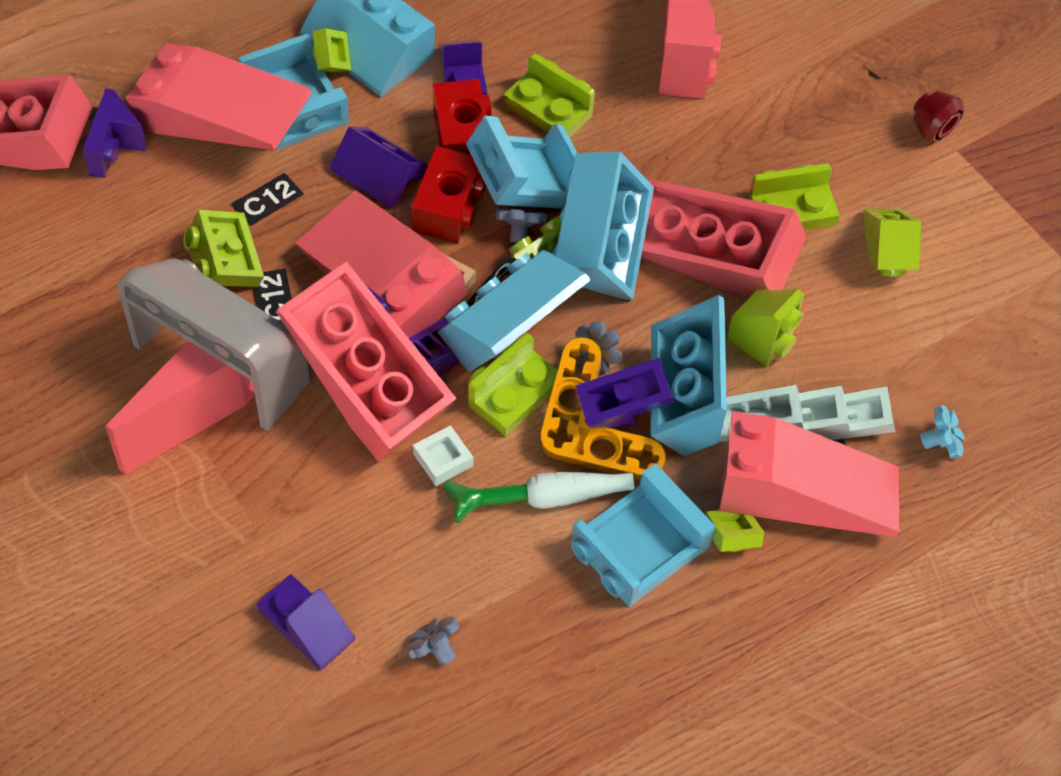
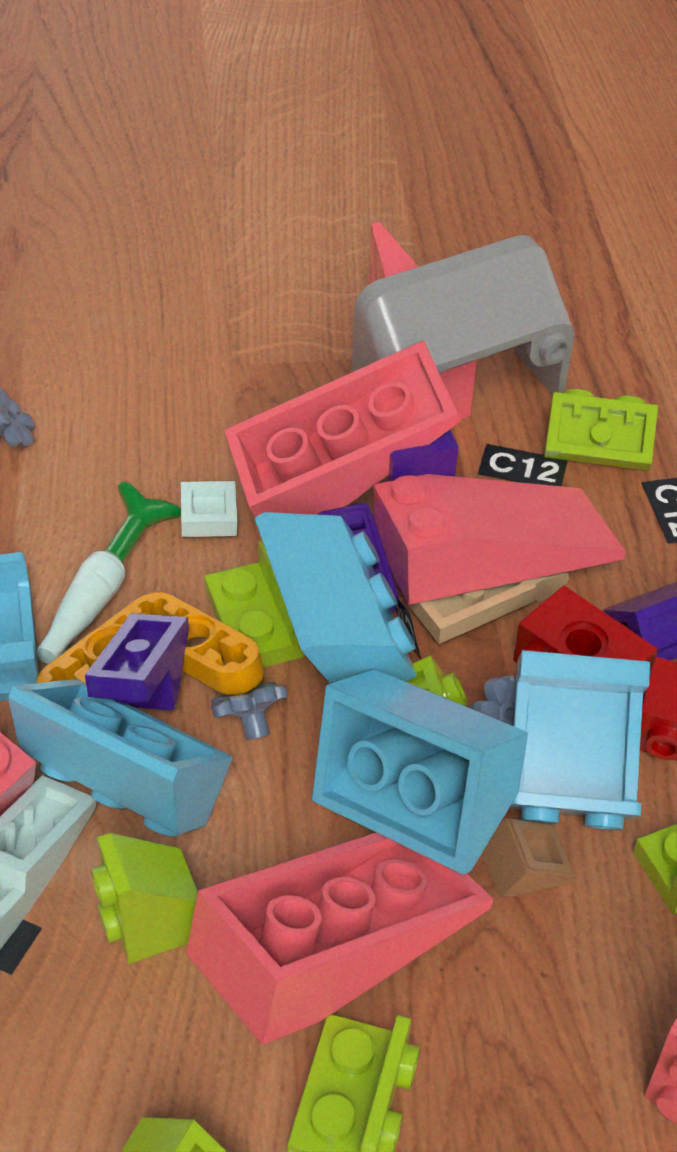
camera: 120 degrees right, 10 degrees down
dark purple slope [256,574,355,671] -> none

